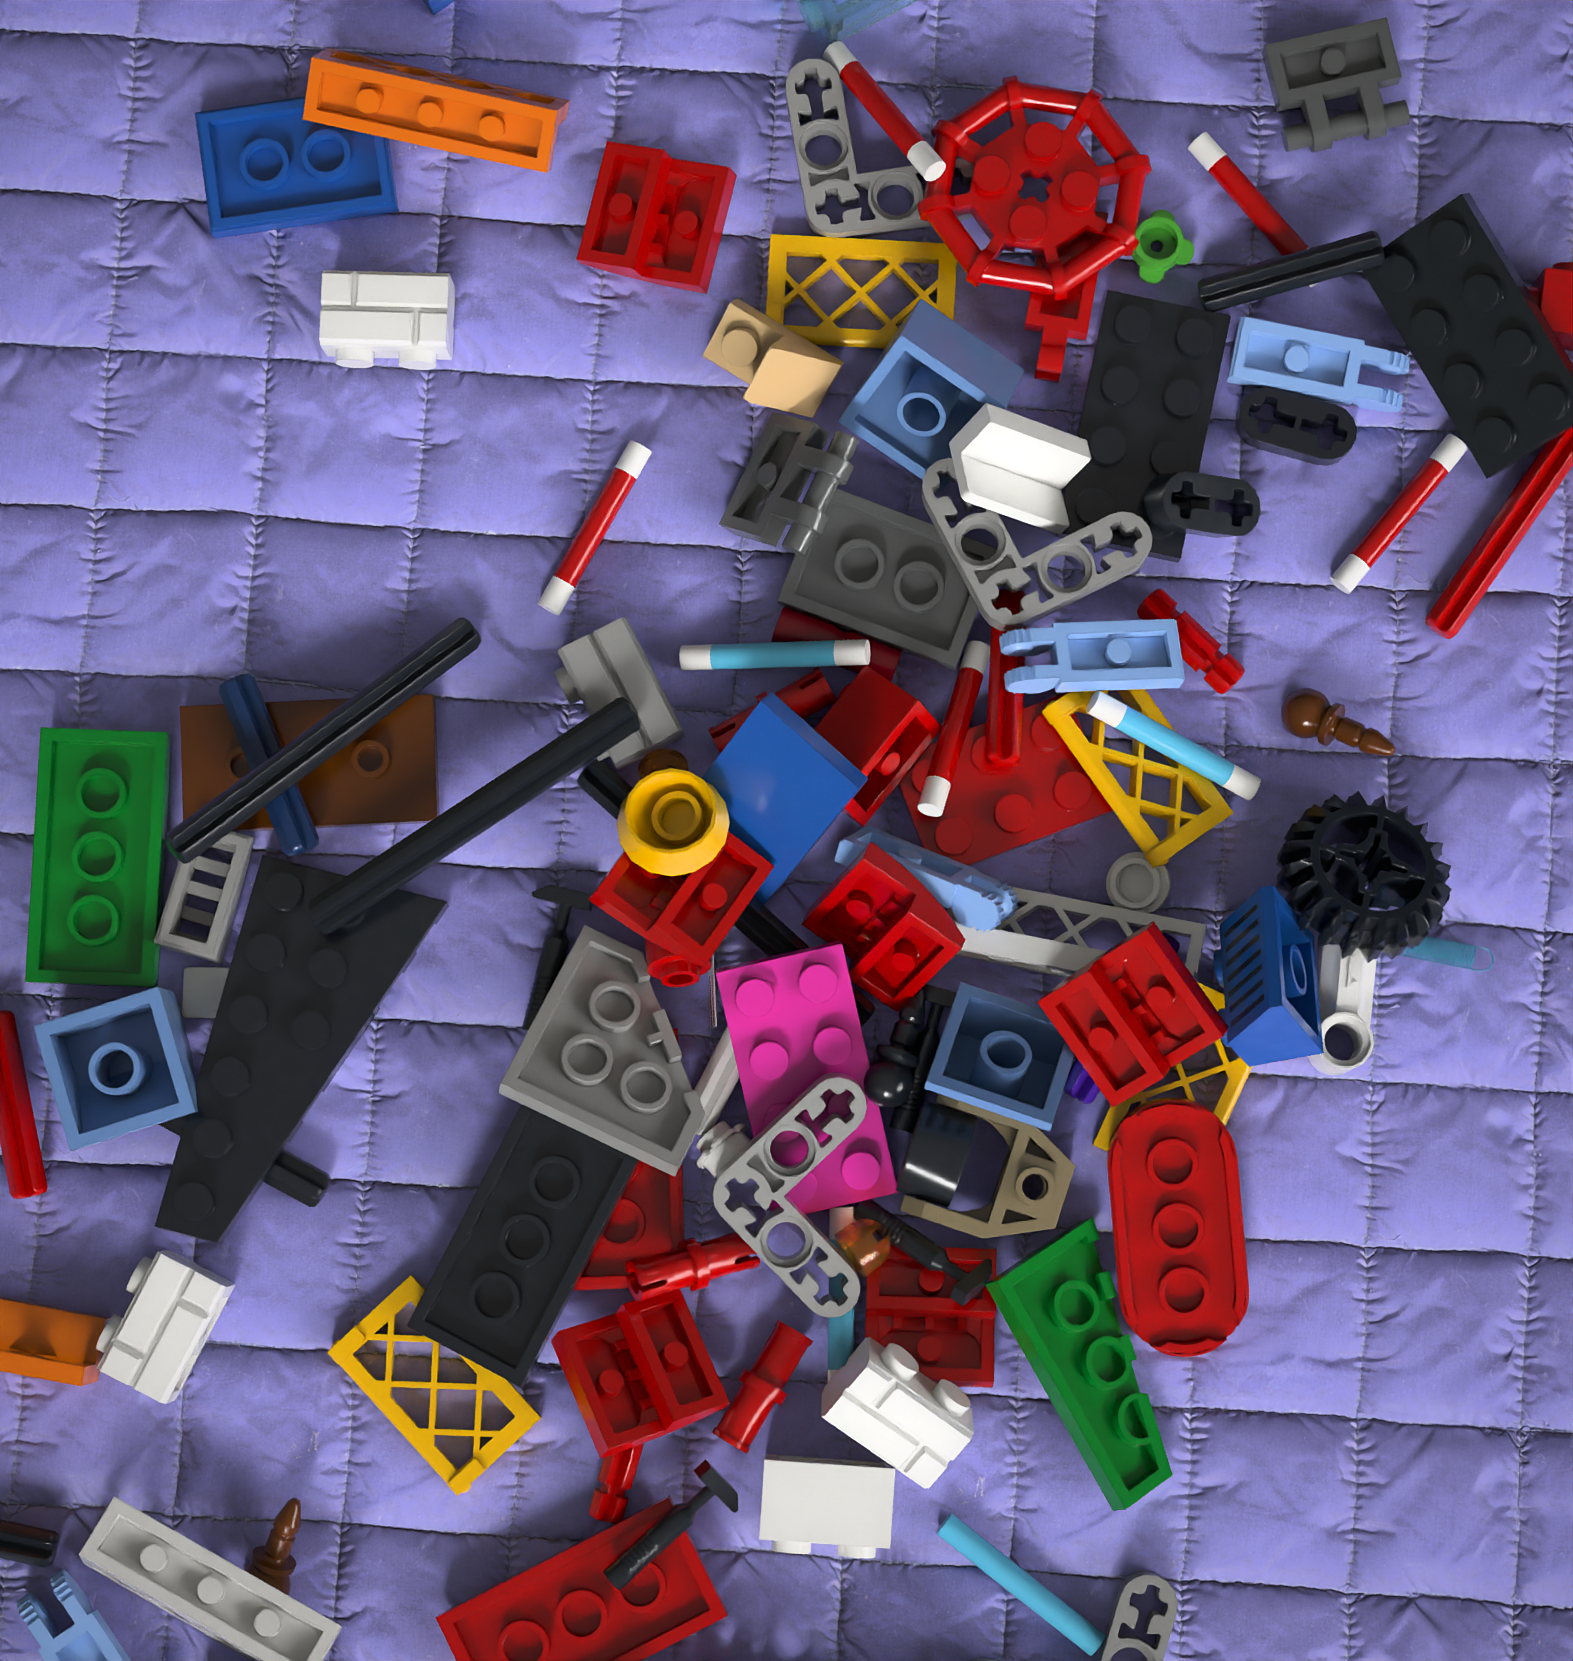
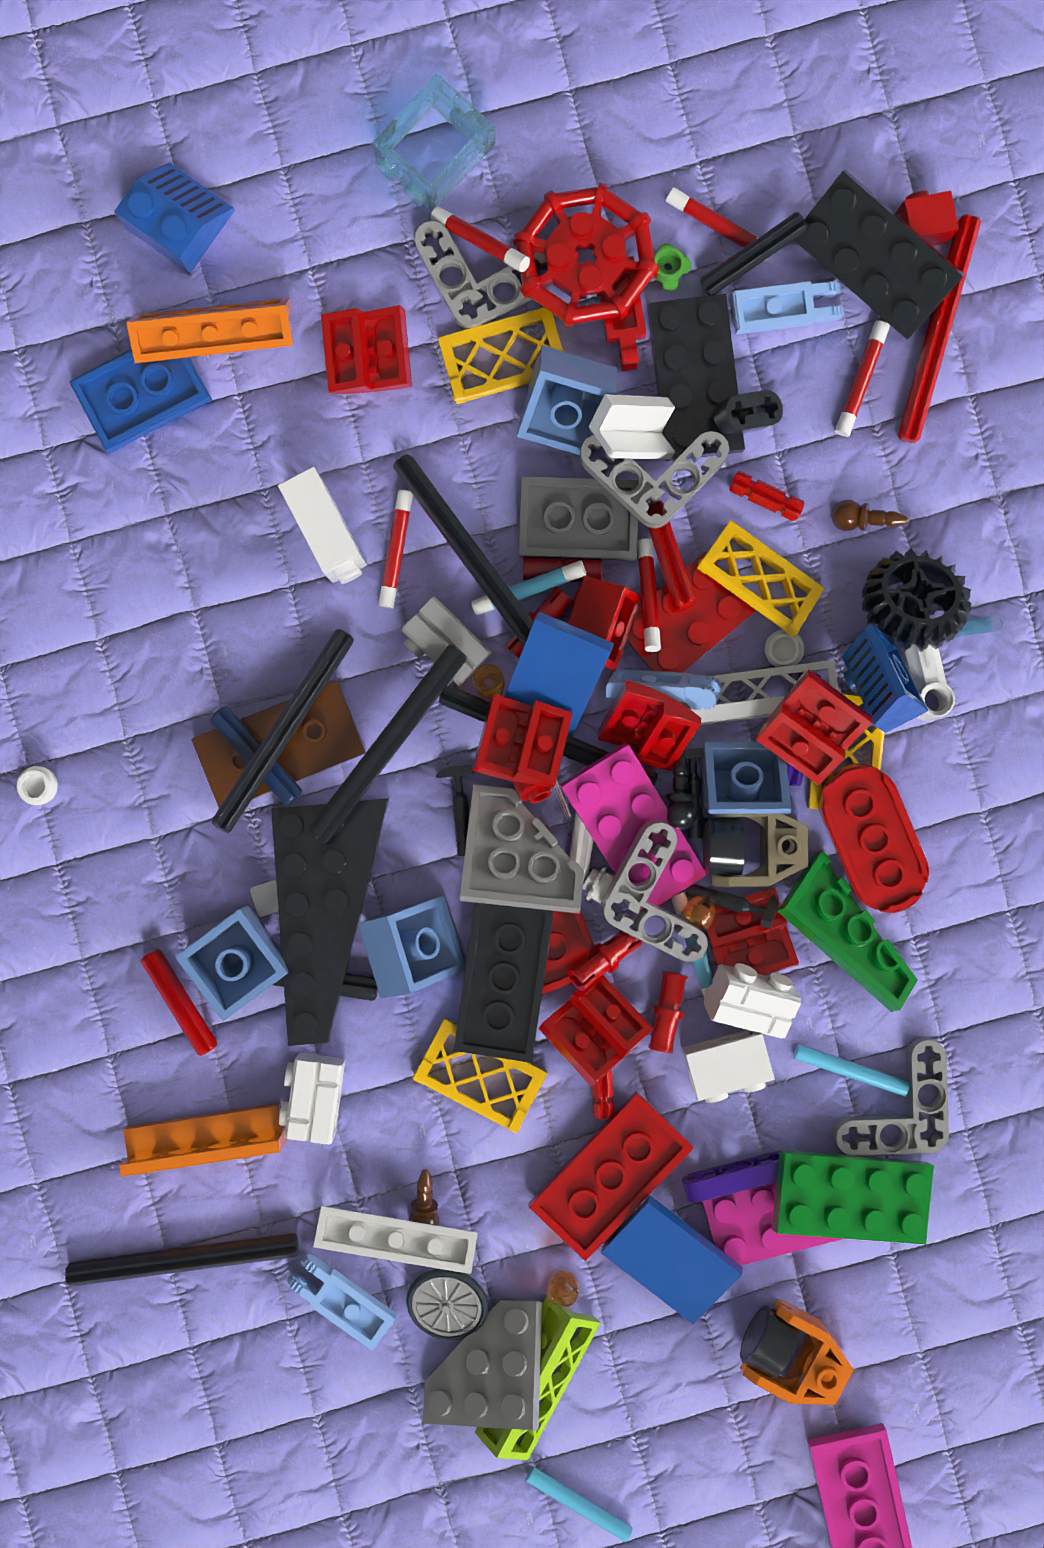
camera: 25 degrees left, 5 degrees up
green plate [25,727,172,988] -> none
light grey slope [154,831,255,964] -> none
white brick [319,270,455,370] -> none
black piece [603,1459,738,1591] -> none
yellow hat [616,768,730,876] -> none
tan slope [702,298,844,418] -> none
dark grey plate [719,412,859,557] -> none
light blue hinge [999,619,1185,694] -> none
medium azure bar [1086,690,1261,800] -> none
black beam [1235,387,1357,466] -> none
dark grey plate [1262,17,1410,153] -> none
none -> white brick [278,467,367,584]
none -> medium blue slope [358,895,466,998]
none -> black axle [393,454,534,646]

